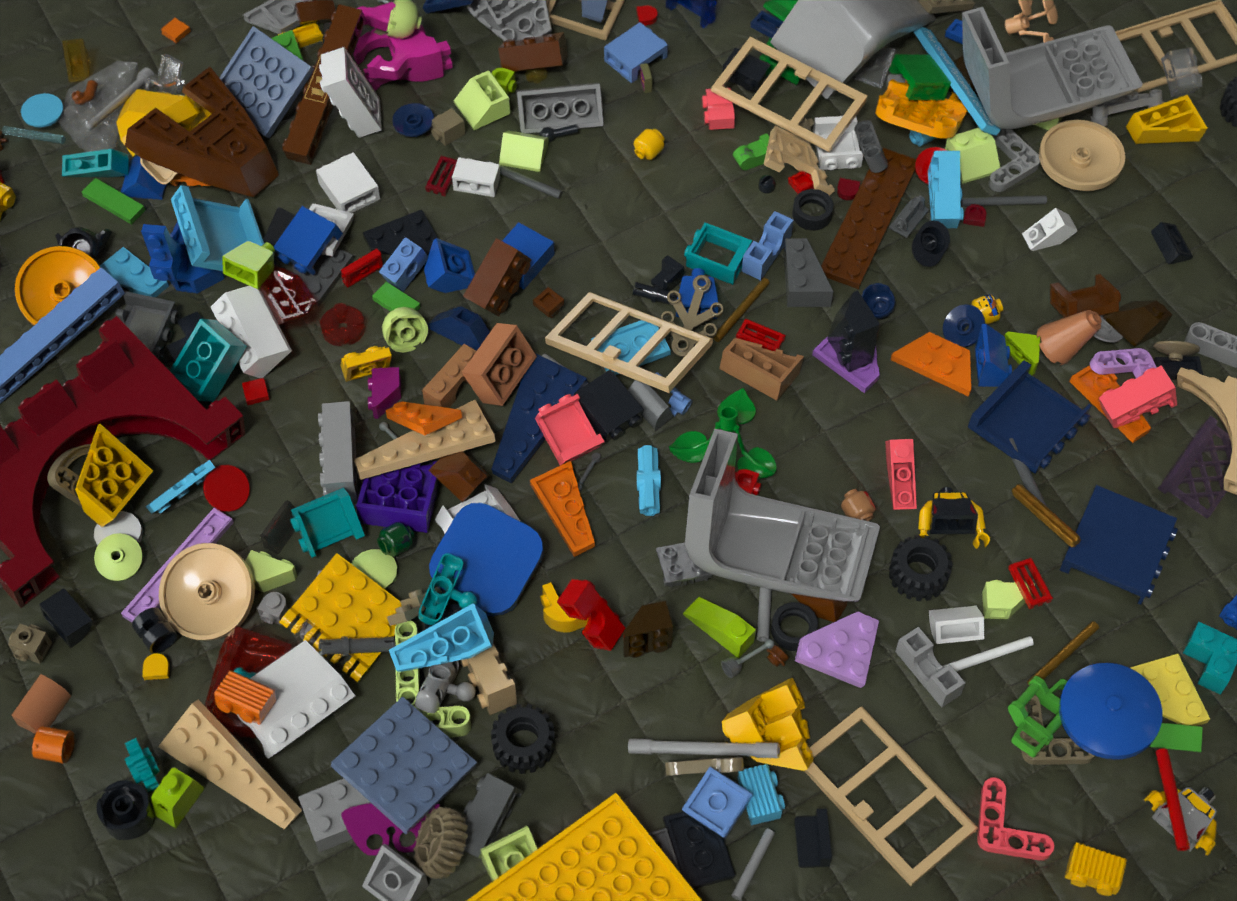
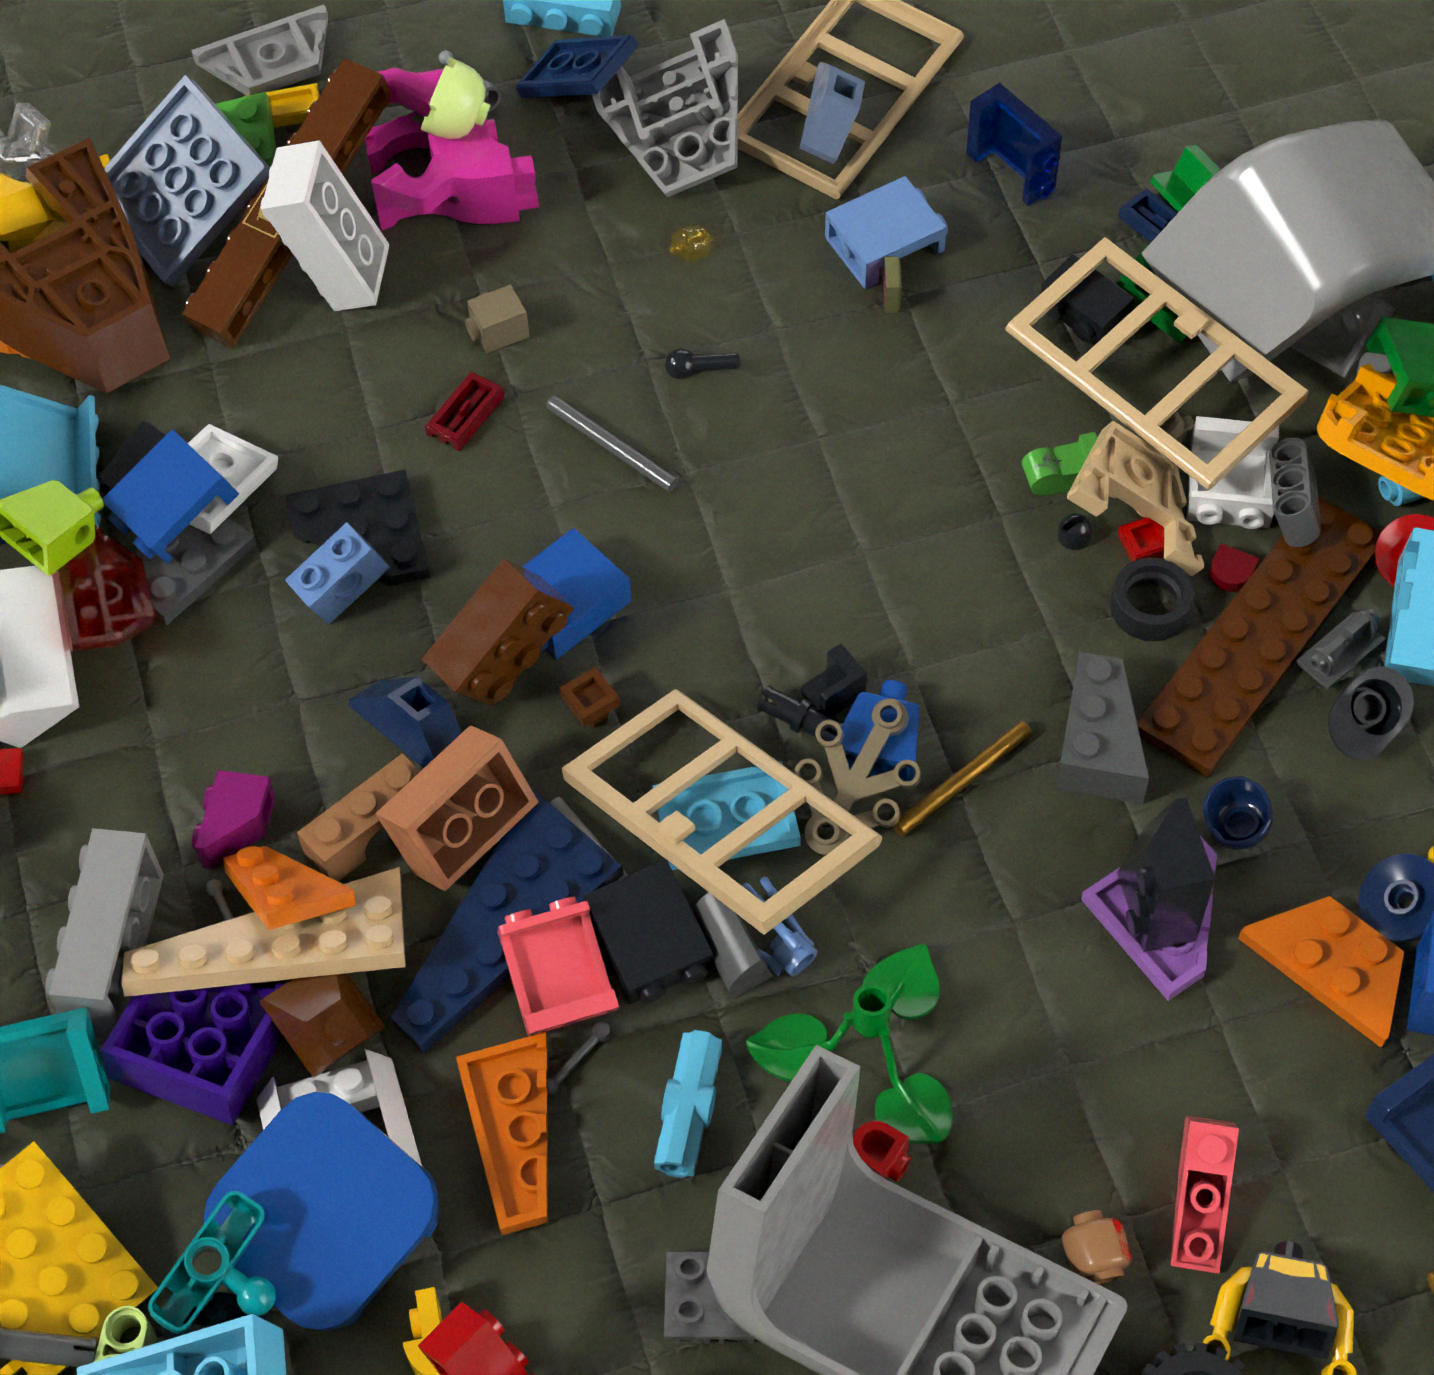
camera: 15 degrees right, 0 degrees up
orange tile [161,18,191,43] -> none
reddish brown slope [295,0,336,25] -> none
white brick [316,152,380,213] -> none
clear red plate [320,303,365,346] -> none
yellow plate [340,346,392,382] -> none
red tile [341,248,383,288] -> none
yellowish green dish [352,549,397,589] -> none
bright green tile [372,282,421,311] -> none
dark green head [377,522,414,557] -> none
yellowish green cylinder [382,307,428,353] -> none
dark tan slope [387,589,426,626] -> none
dark blue dish [392,103,434,137] -> none
blue slope [424,238,475,293] -> none
white brick [452,157,501,197] -> none
yellowish green slope [454,70,510,130] -> none
lime plate [491,68,517,95] -> none
reddish brown wedge [498,32,568,71] -> none
yellowish green slope [499,131,549,172] -> none
light grey slope [516,83,604,133] -> none
yellow head [634,129,665,160] -> none
red tile [636,6,658,26] -> none
teal window [684,222,752,285] -> none
coral brick [702,88,735,130] -> none
medium nougat wedge [720,338,804,400] -> none
red tile [736,318,786,351] -> none
medium blue arch [742,211,793,281] -> none

